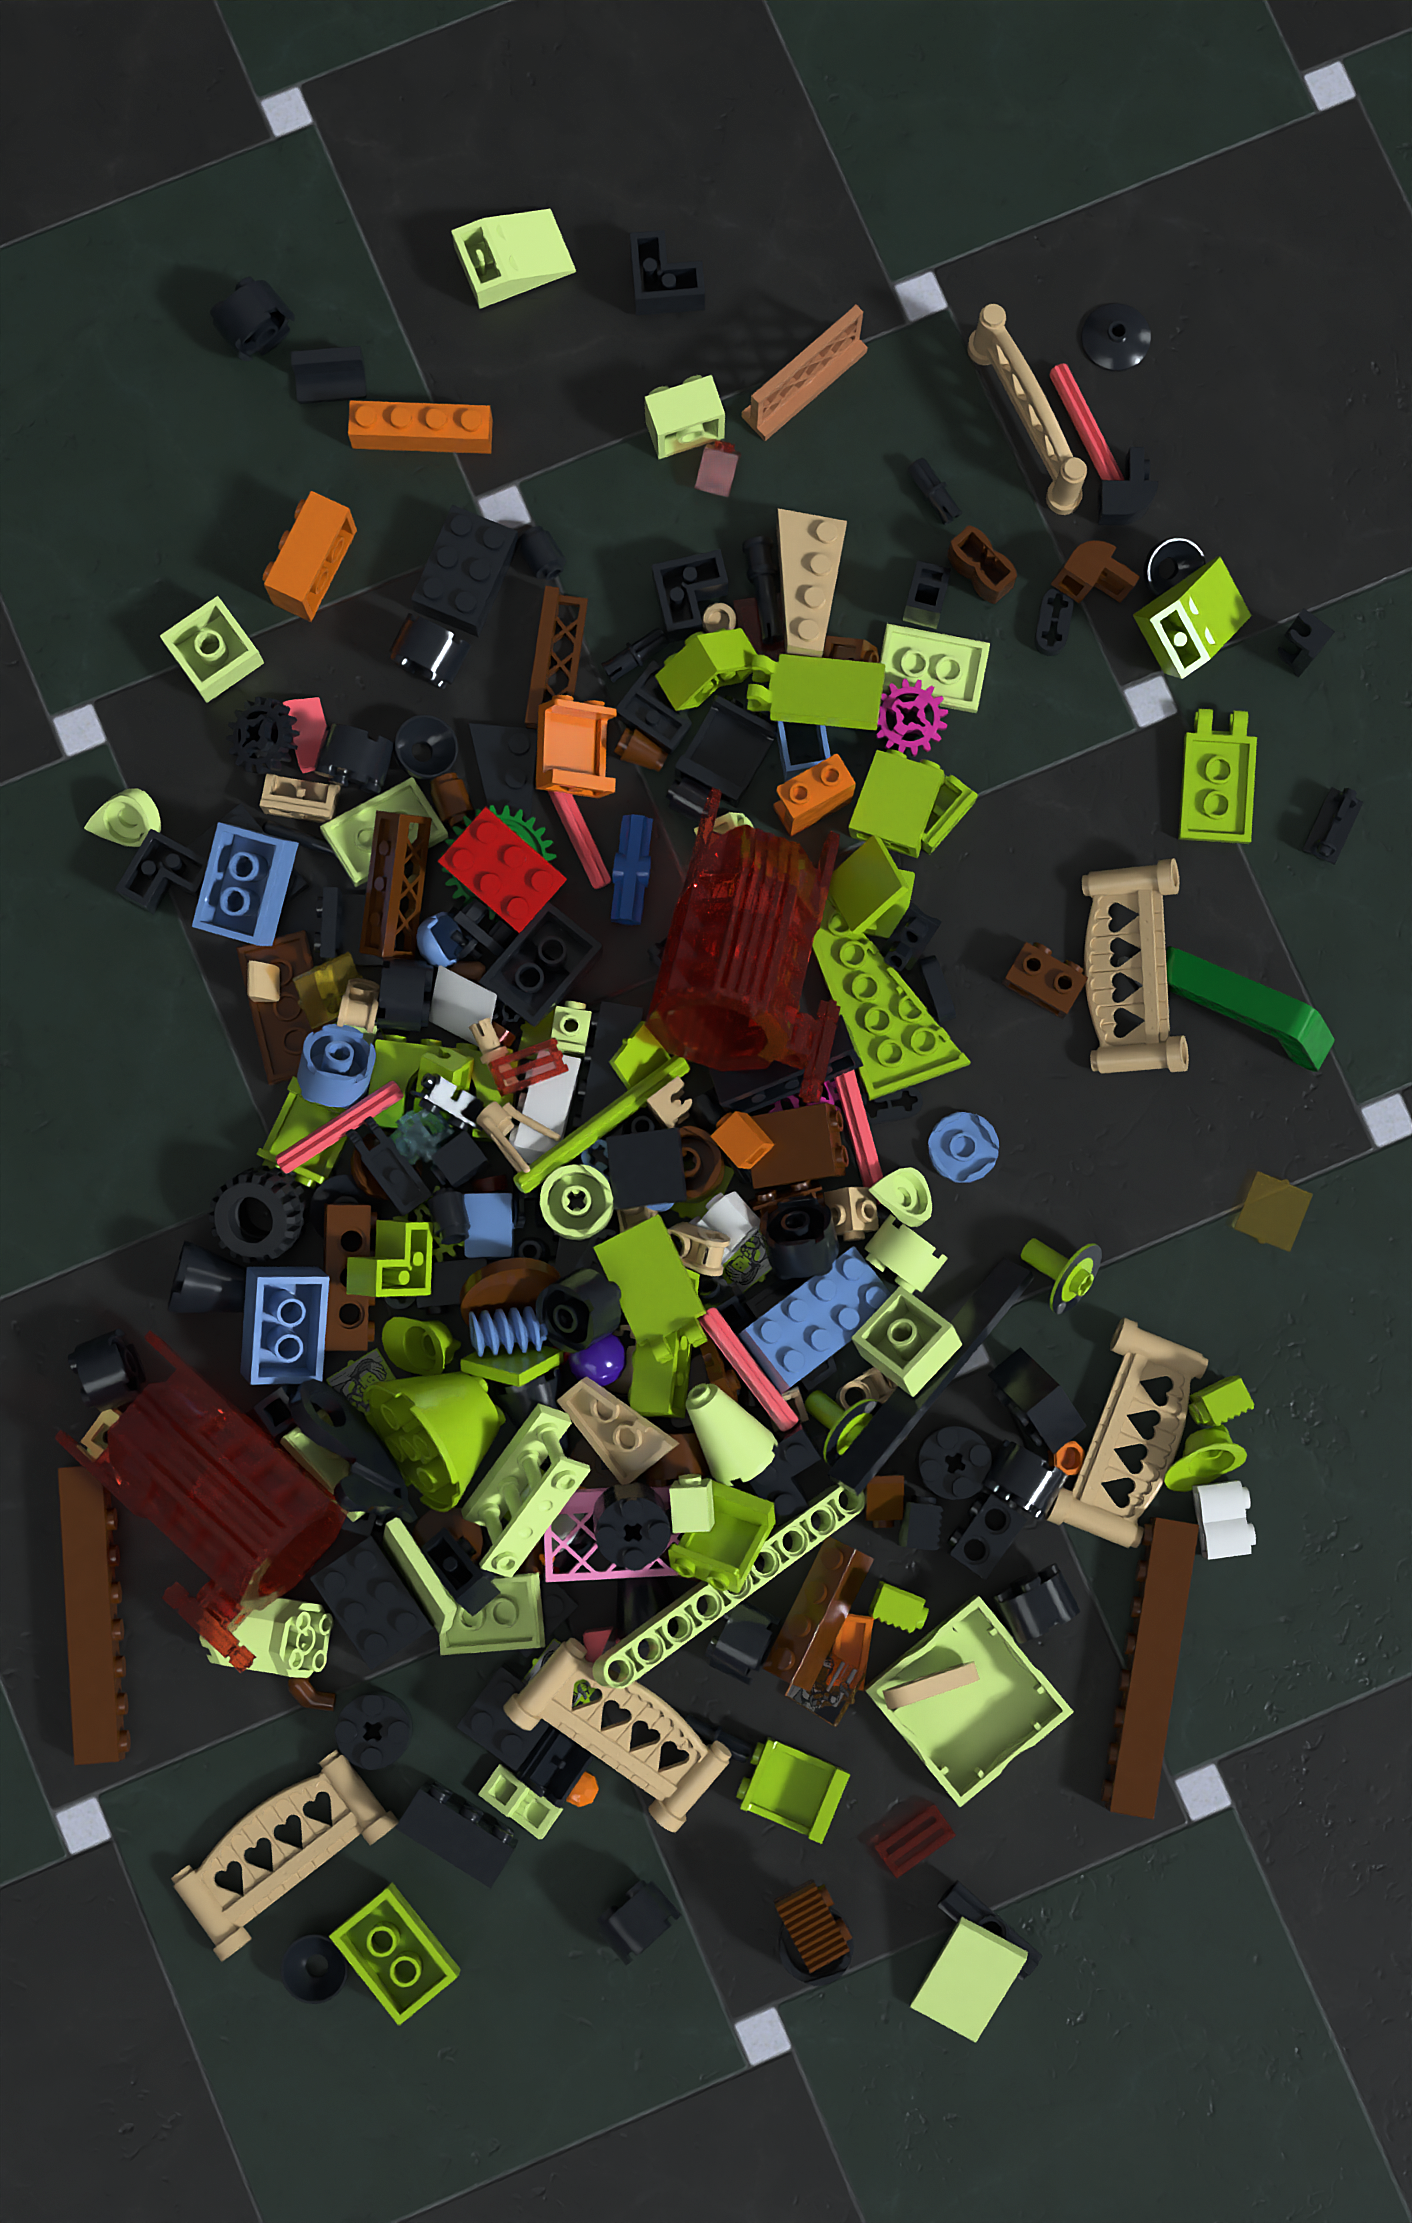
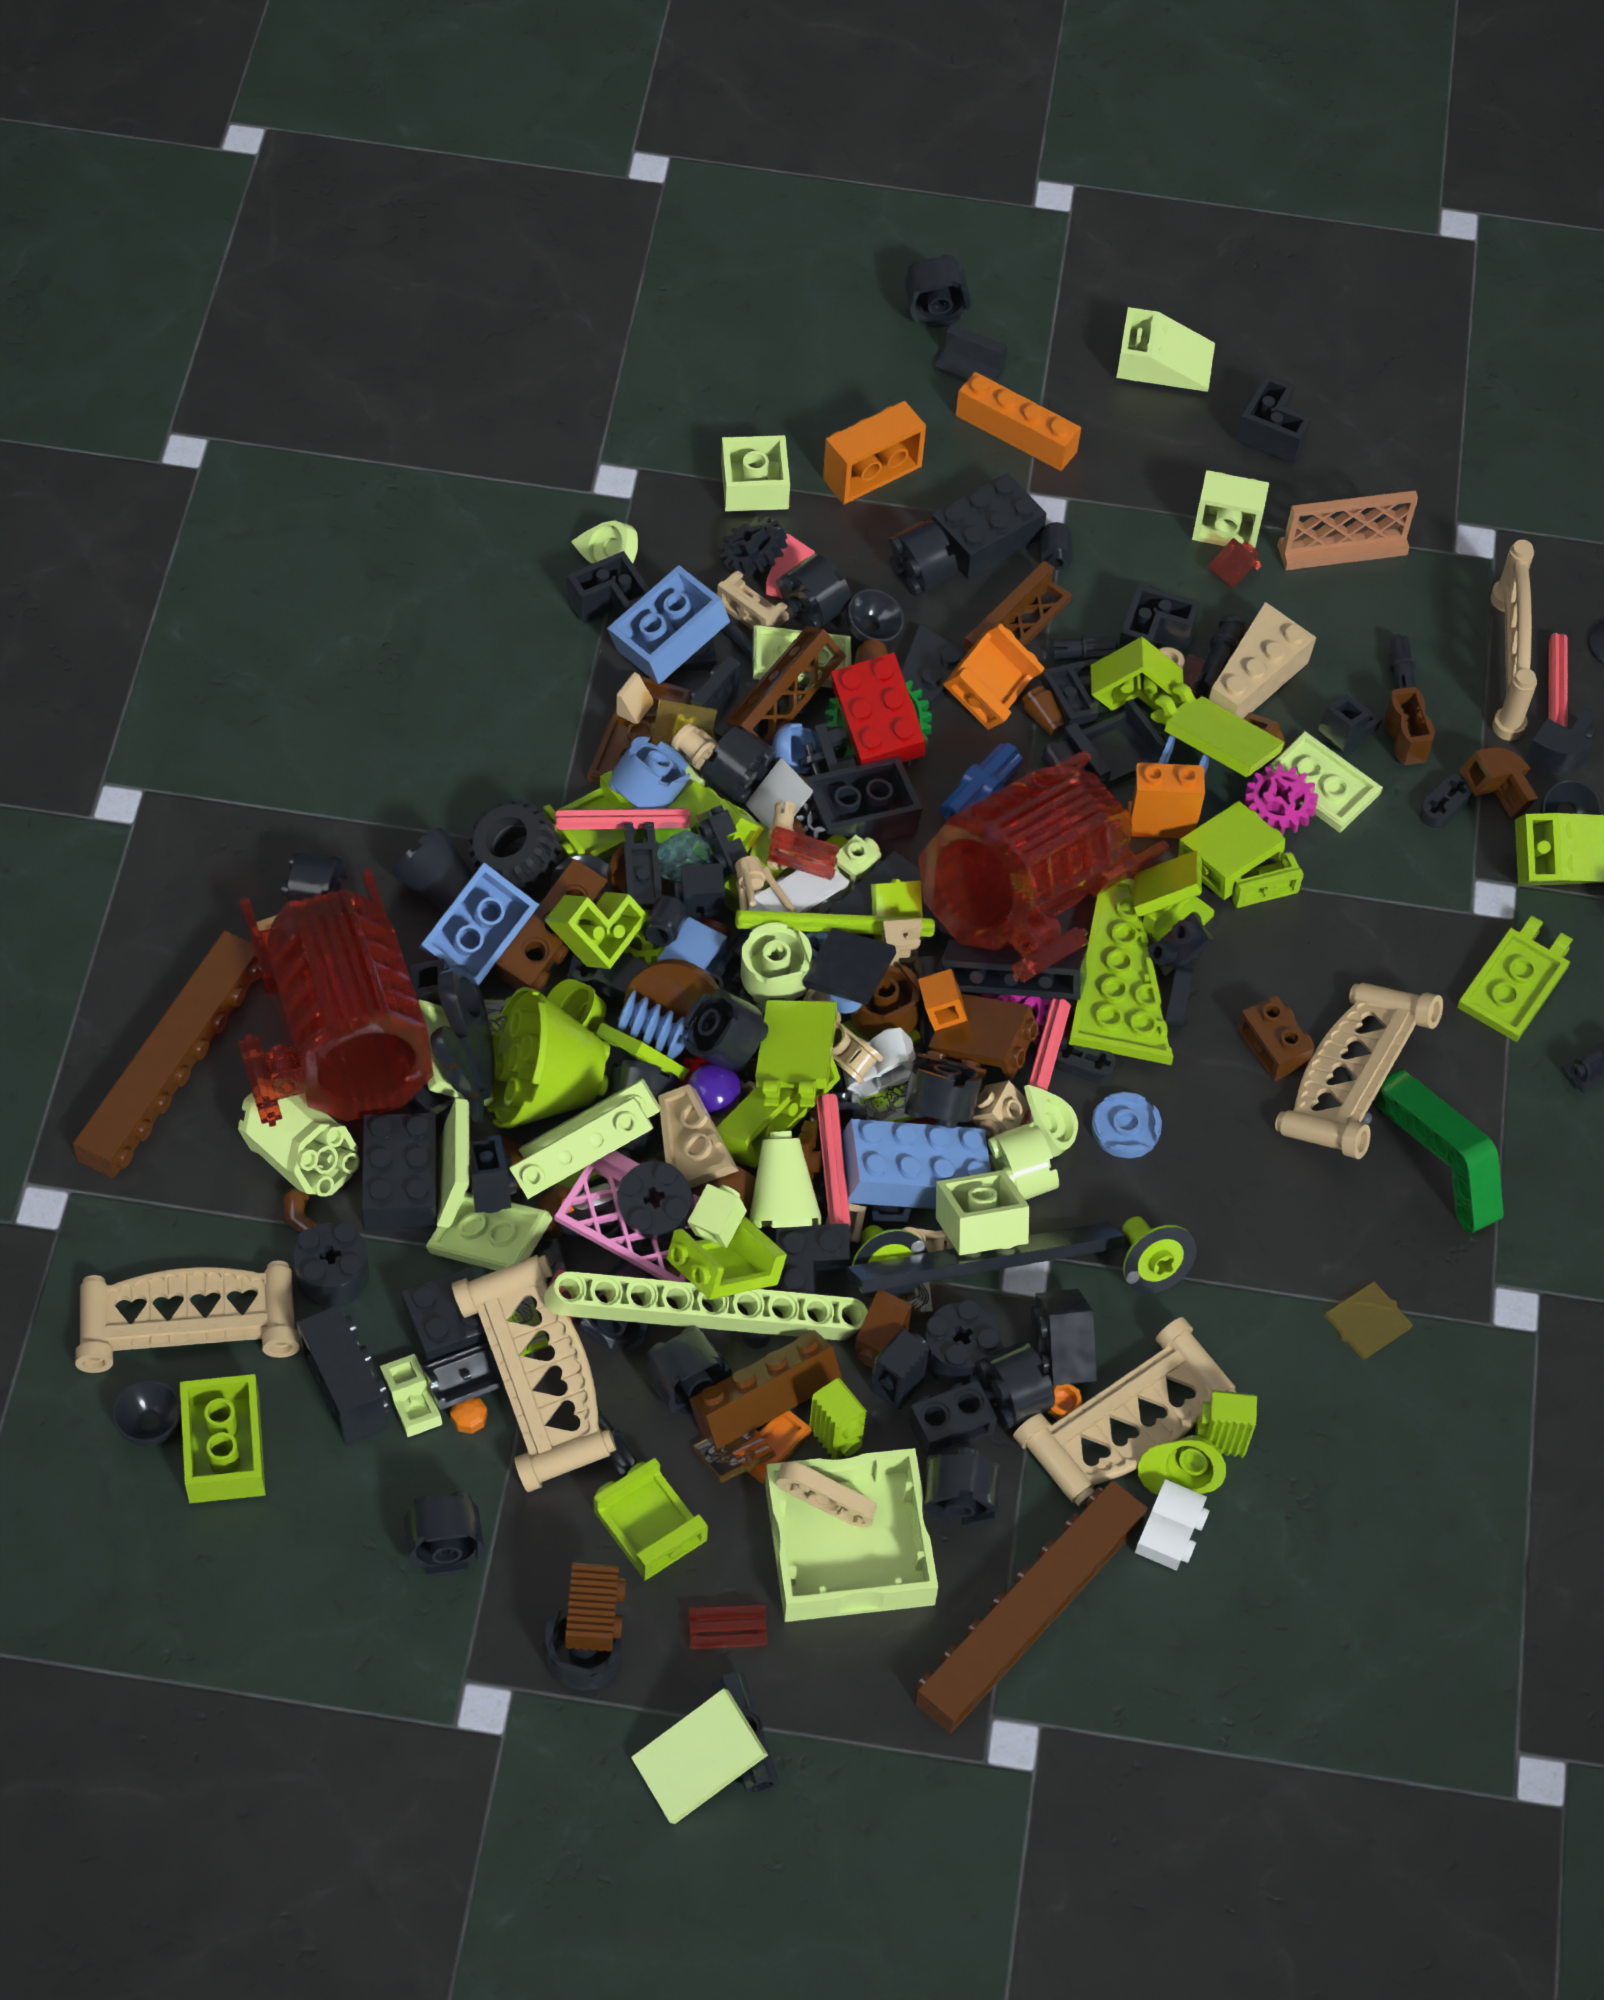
camera: 30 degrees right, 25 degrees down
coral axle [548,791,612,889] -> none

